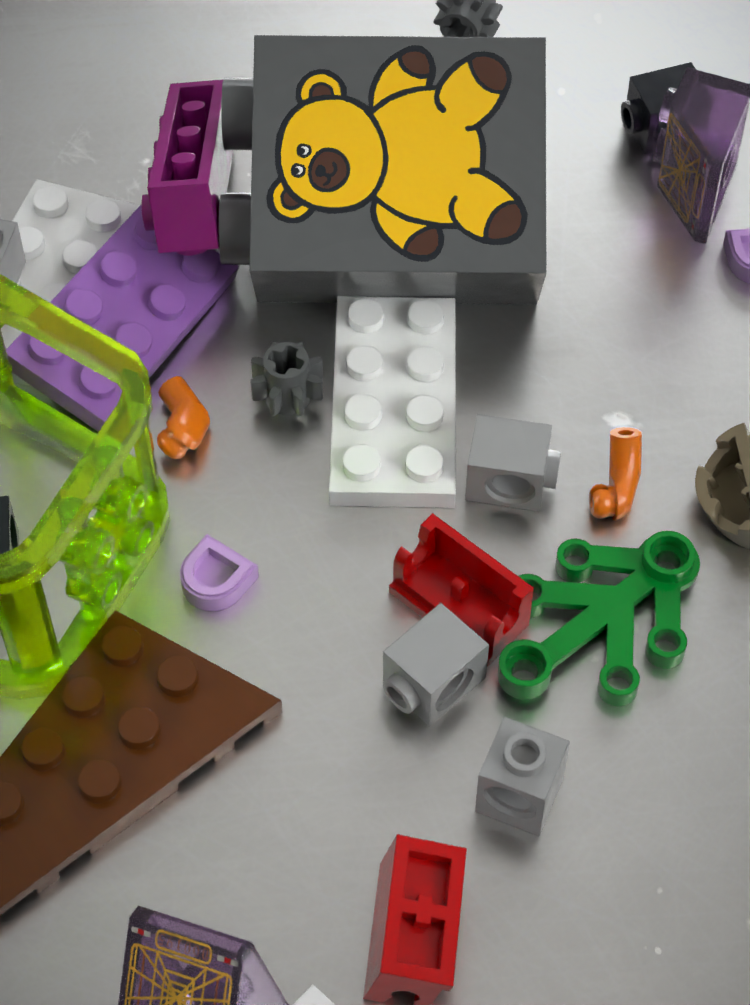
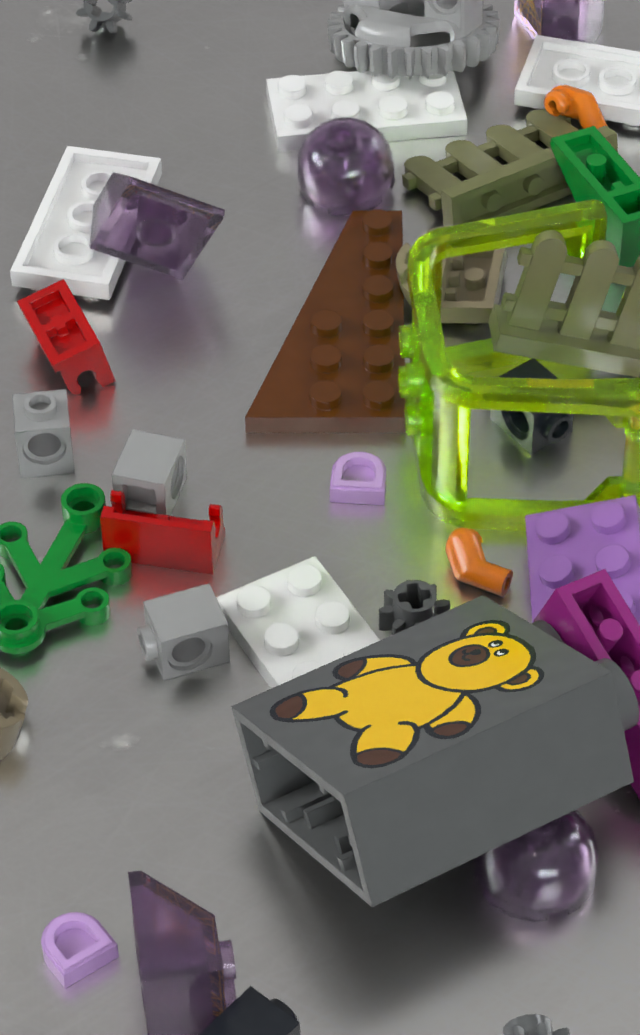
camera: 150 degrees right, 10 degrees down
orange arm [589,427,642,521] -> none

